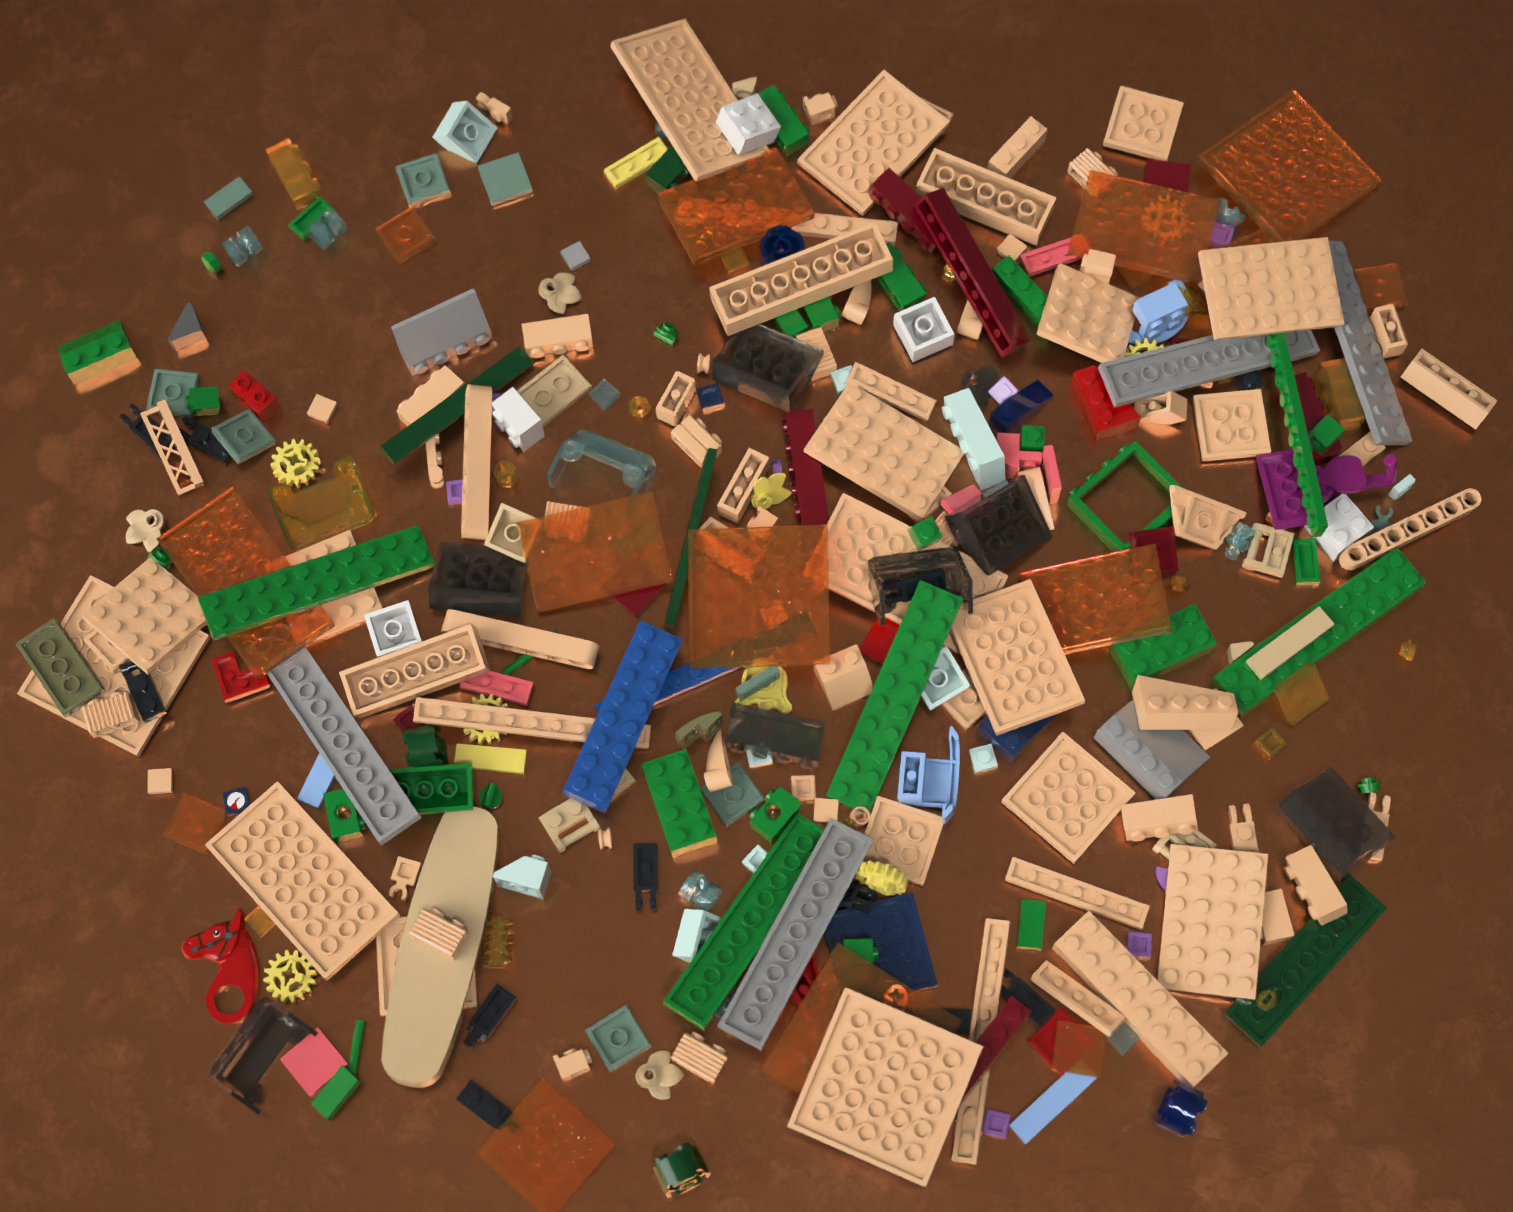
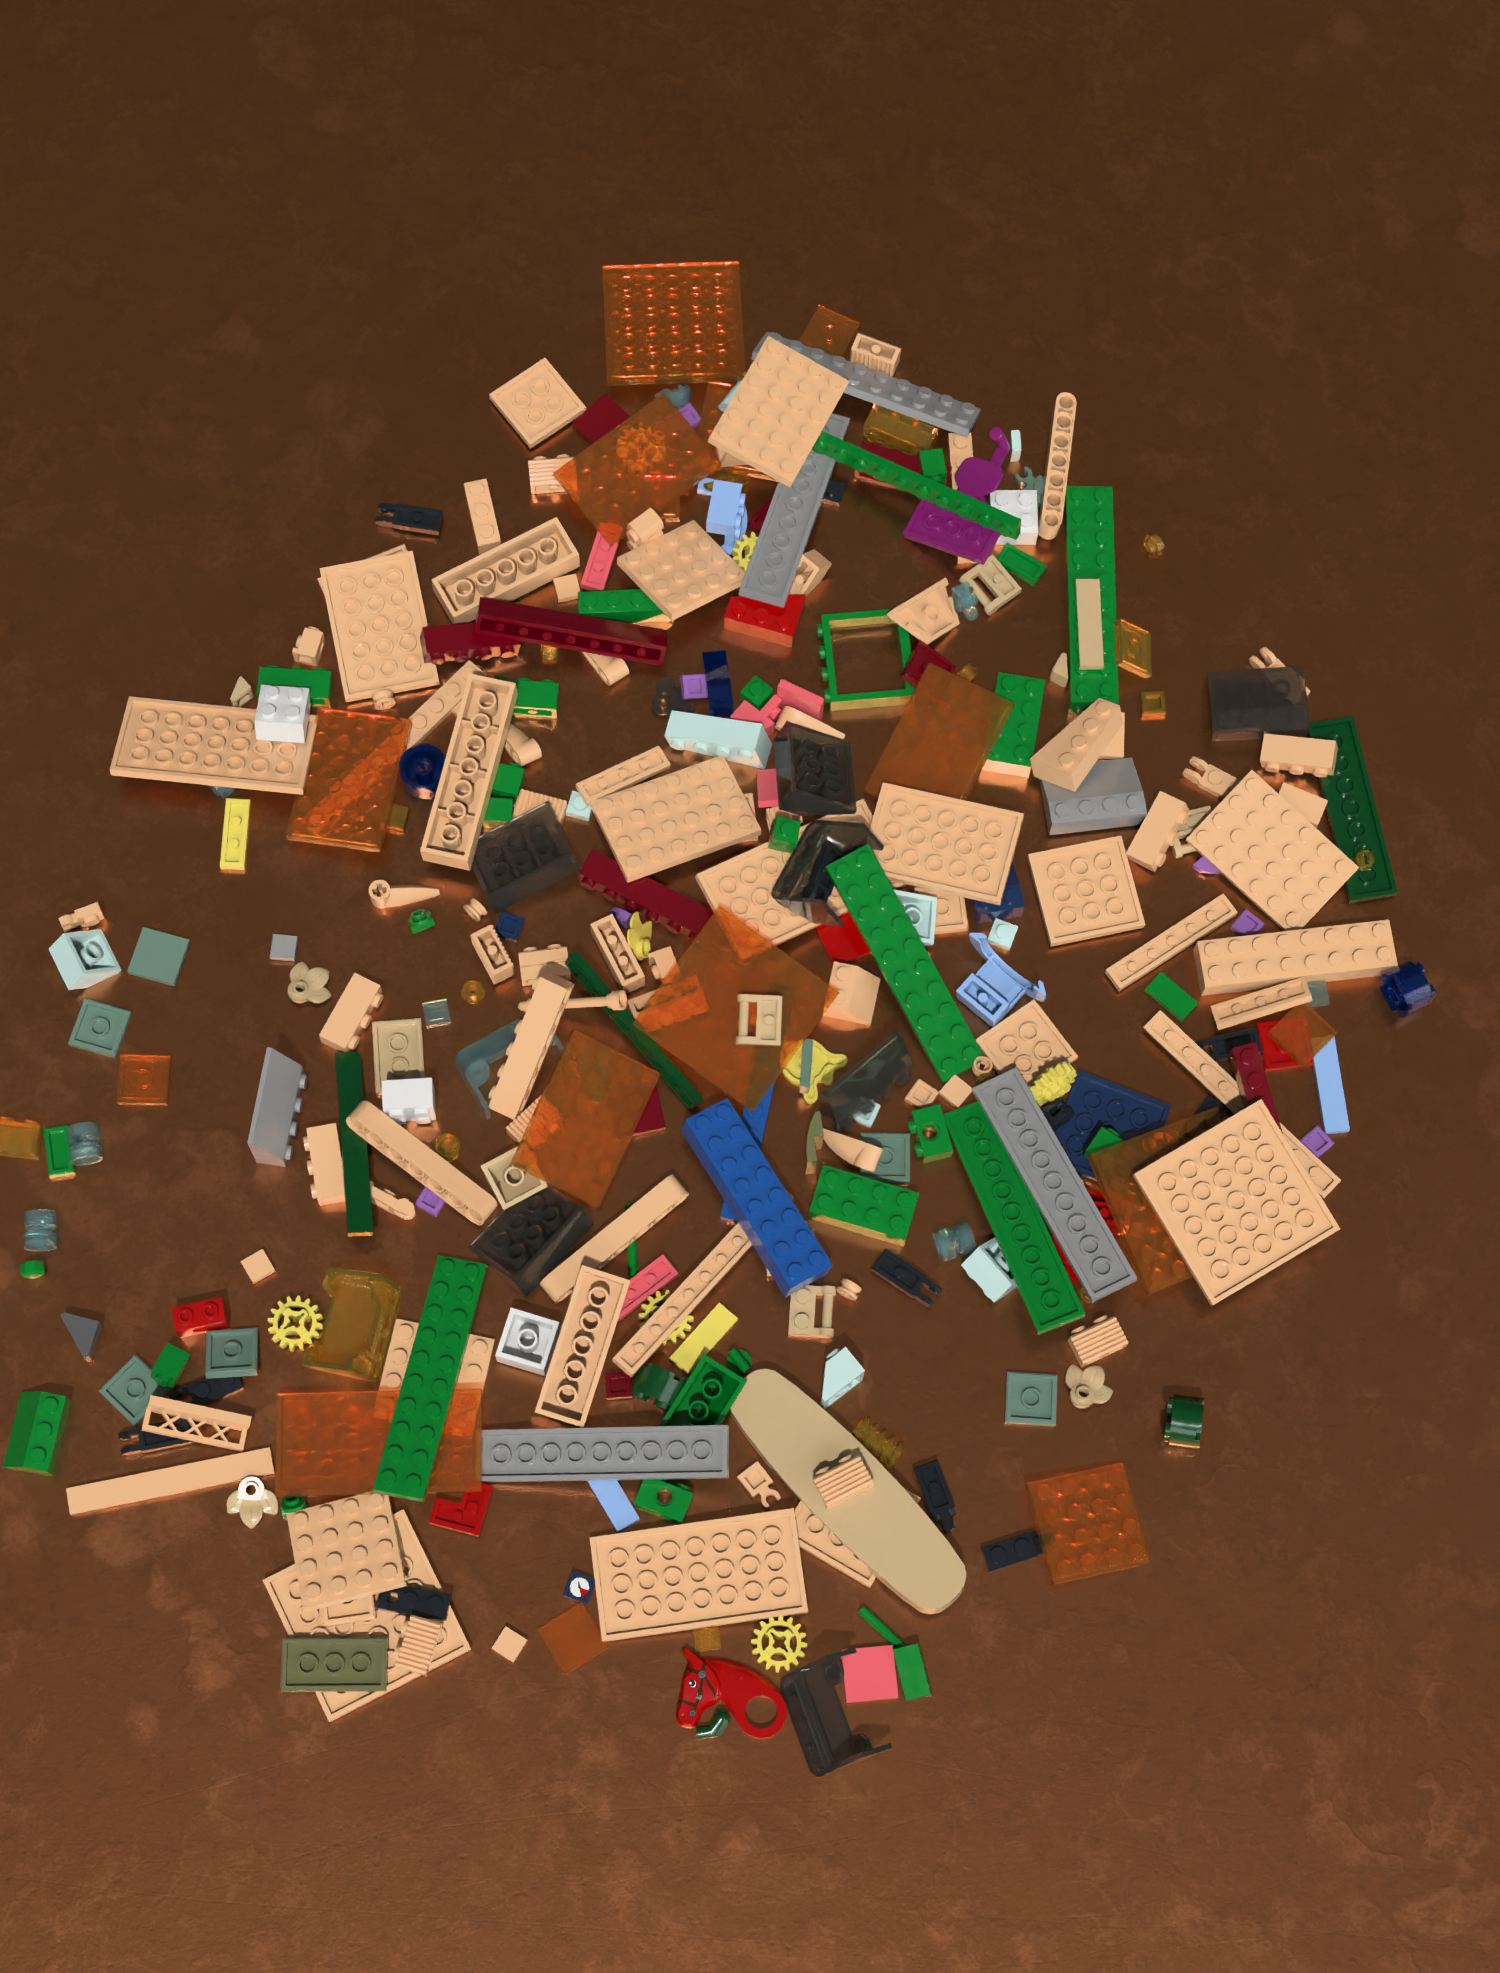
camera: 60 degrees left, 0 degrees up
light nougat brick [553,1048,592,1082] -> none
dark green brick [645,145,691,199] -> none
light aqua tile [742,844,768,873] -> none
white brick [893,297,954,362] -> none
light nougat plate [1192,389,1271,461] -> none
green plate [1357,777,1381,793] -> none
light nougat brick [1401,349,1498,429] -> none
none -> light nougat tile [66,1447,275,1515]
none -> light nougat piece [369,880,440,908]
none -> light nougat bush [372,690,396,710]
none -> black hinge [375,503,443,535]
none -> light nougat brick [488,971,574,1120]
none -> light nougat piece [518,990,627,1011]
none -> dark green arm [696,1709,730,1740]
none -> tan plate [735,994,782,1046]

